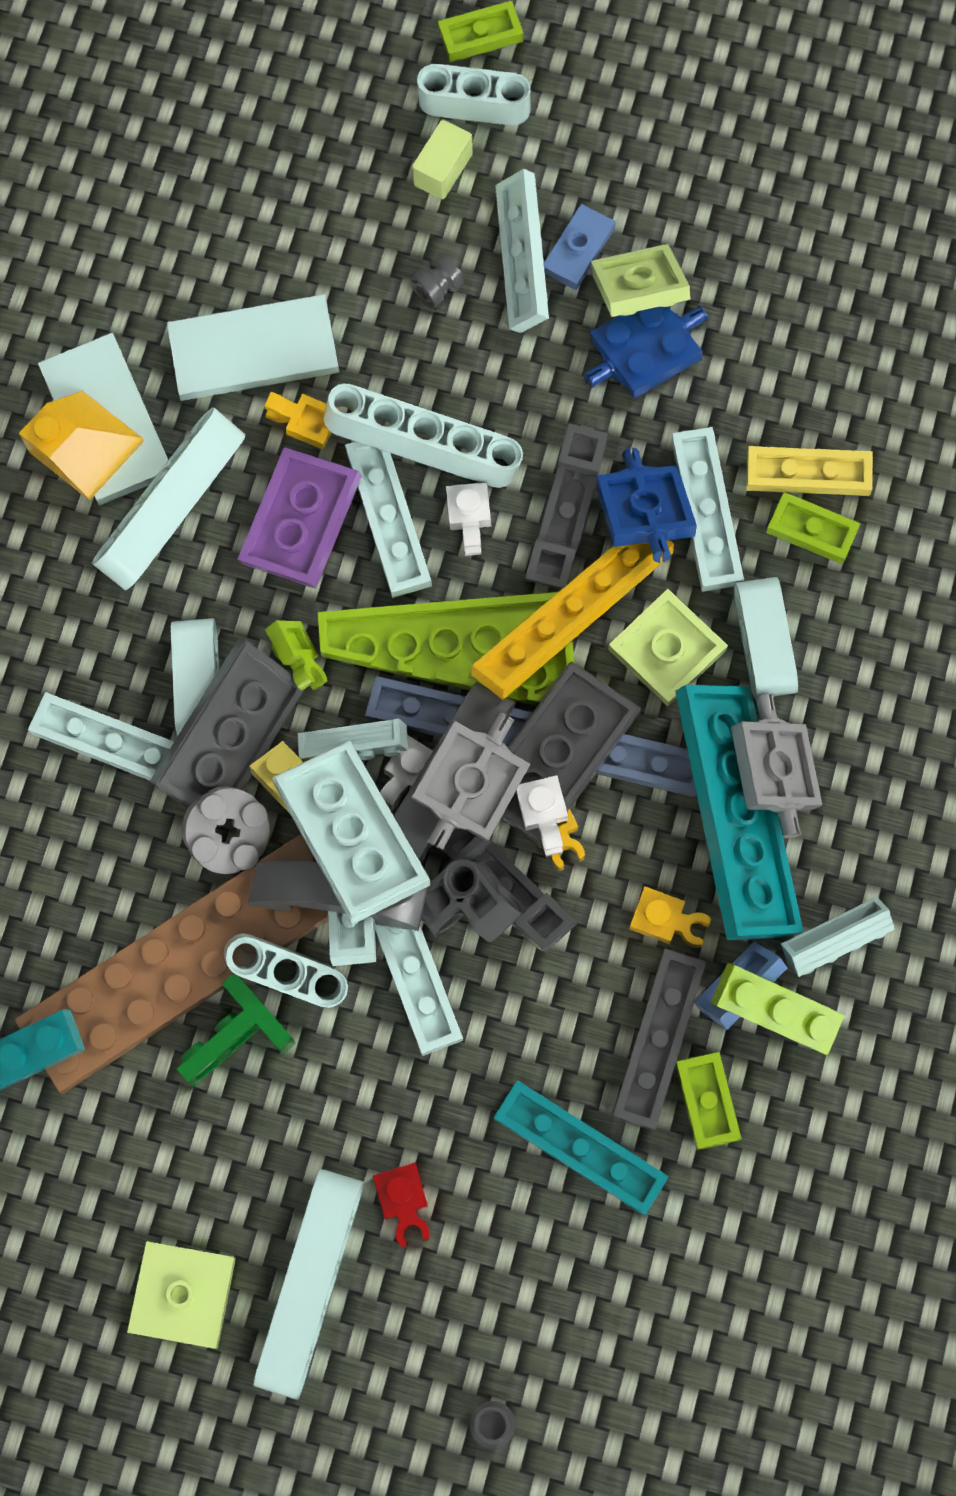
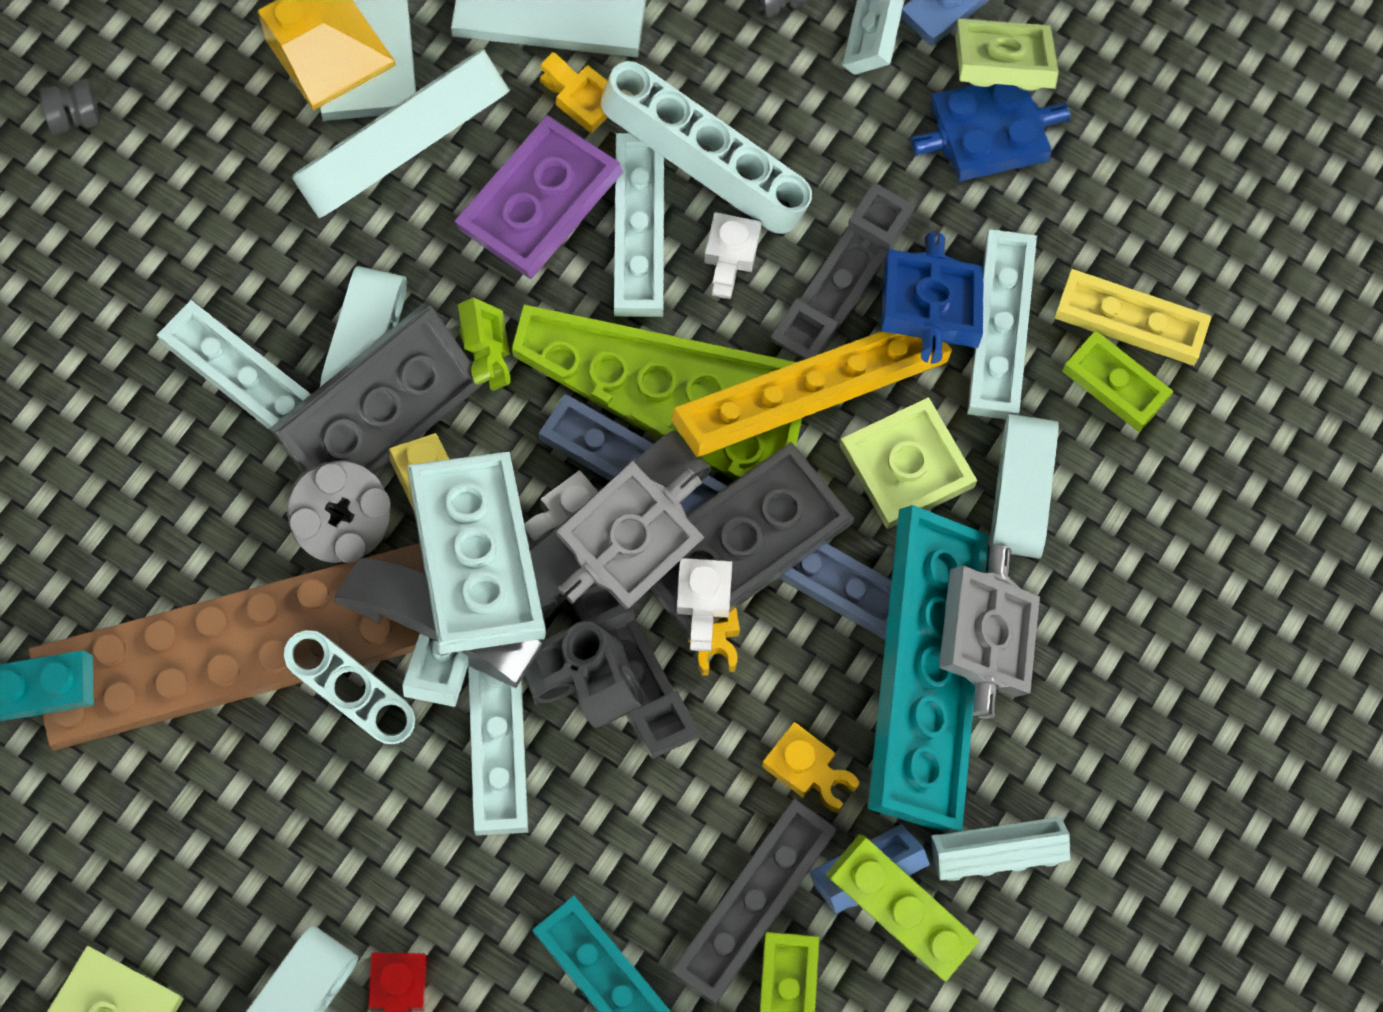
camera: 10 degrees right, 5 degrees down
green bracket [177,973,296,1087] -> none
light aqua piece [298,719,408,762] -> none

